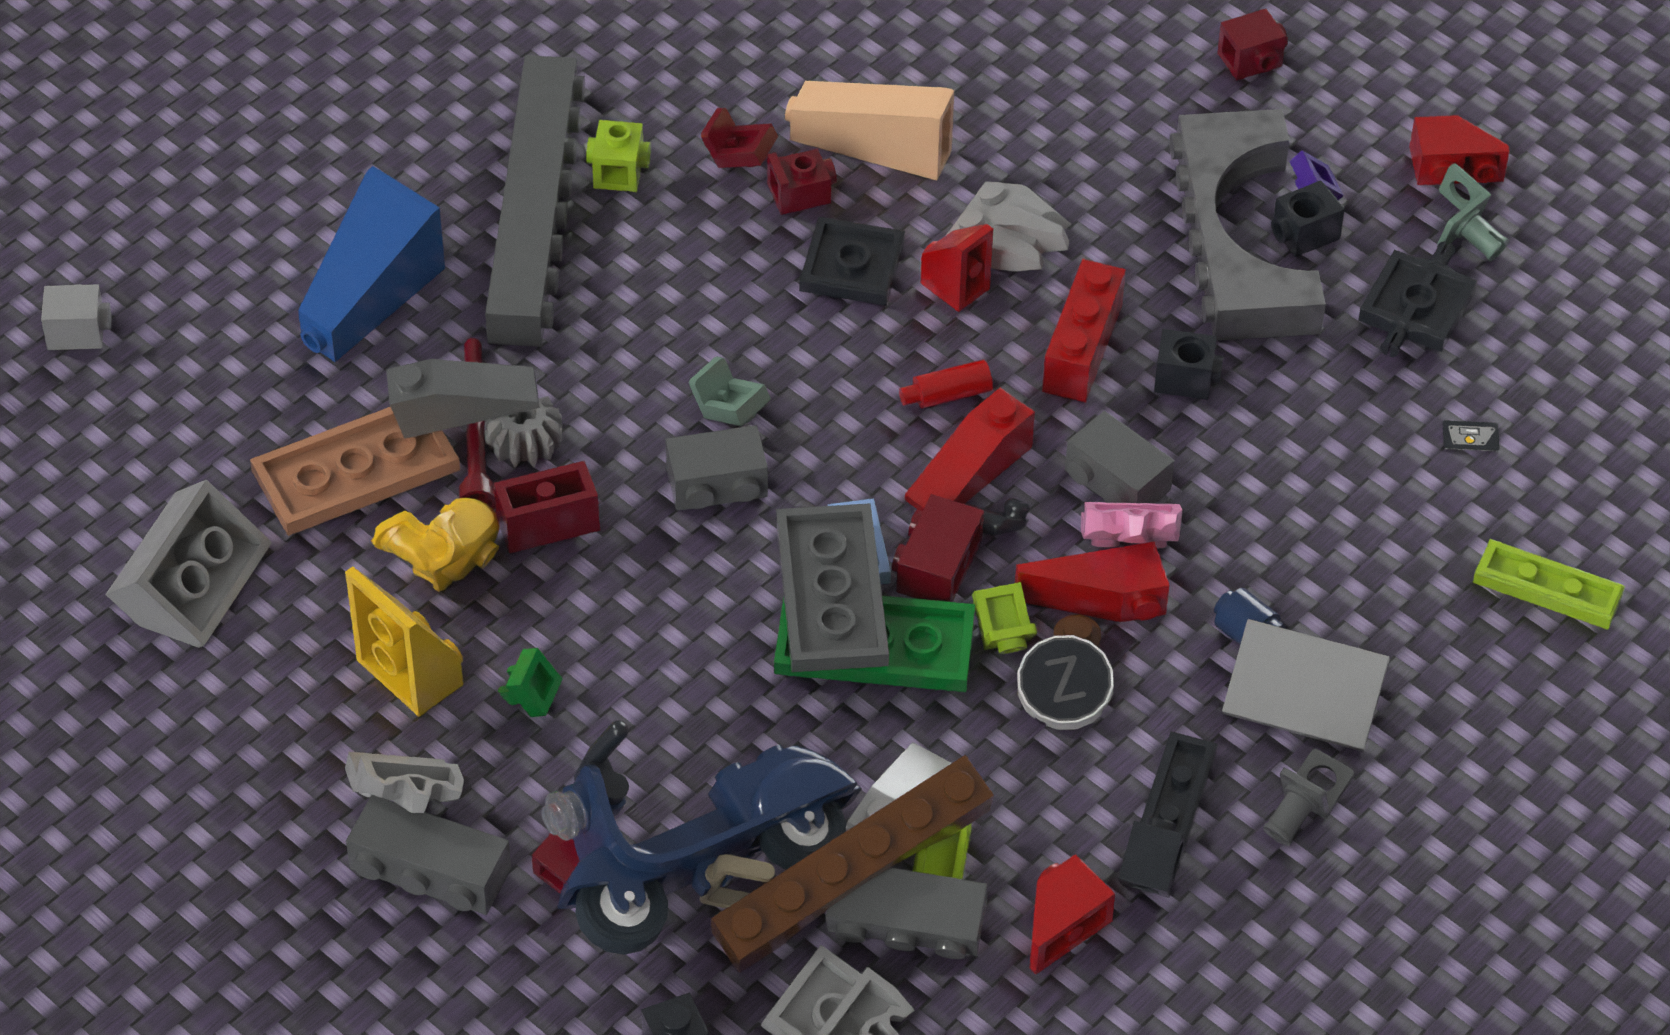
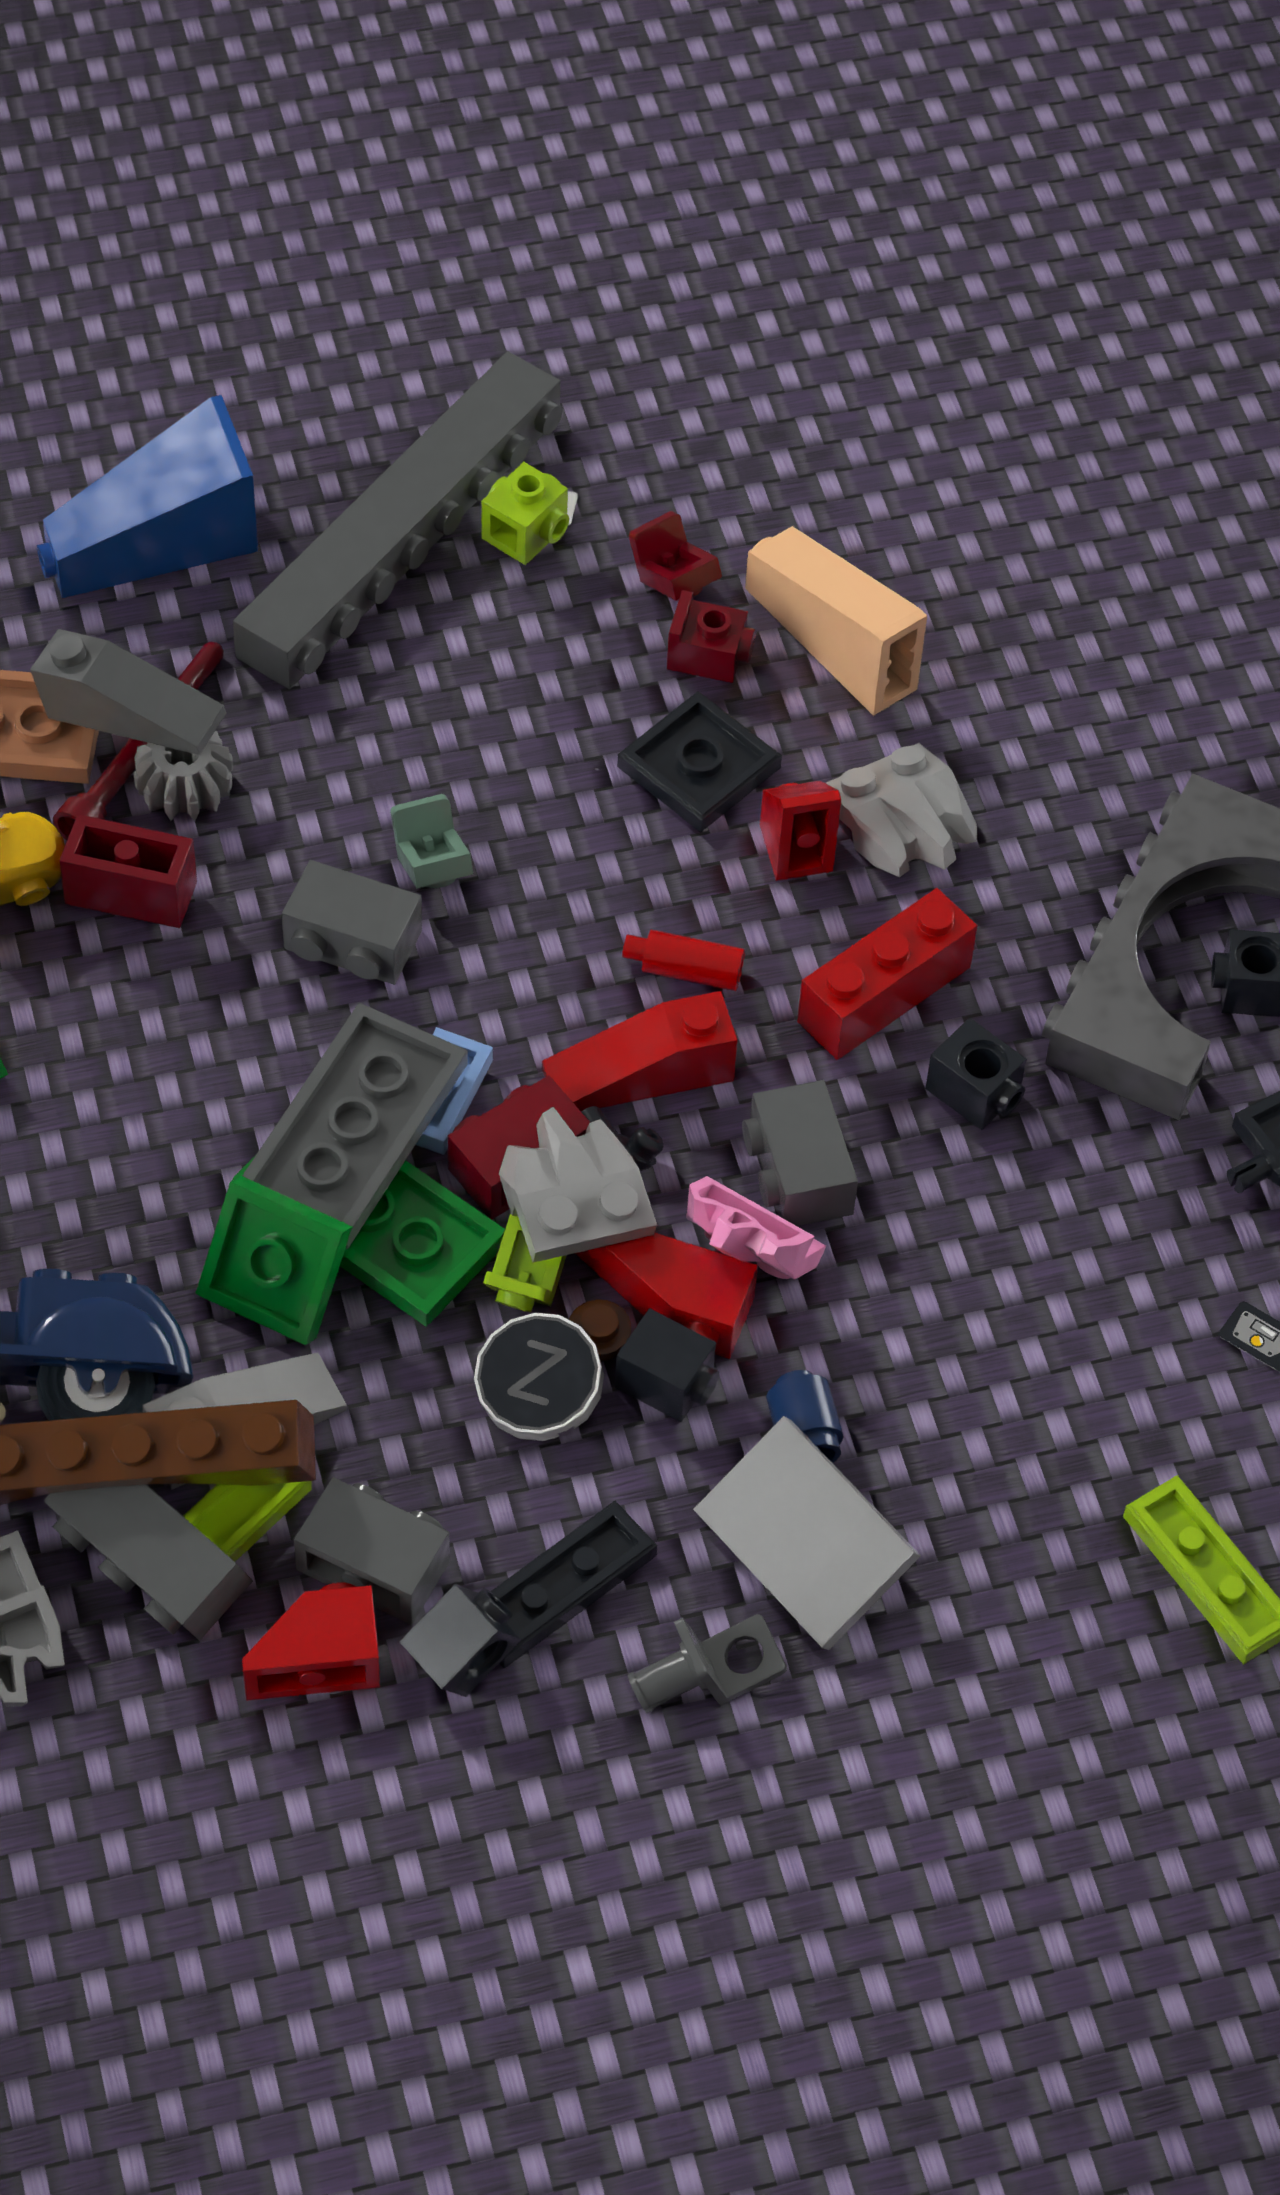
camera: 30 degrees right, 5 degrees up
none -> green plate [195,1176,352,1345]
none -> dark grey brick [294,1477,450,1625]
none -> light grey plate [499,1107,657,1262]
none -> black brick [615,1308,719,1422]

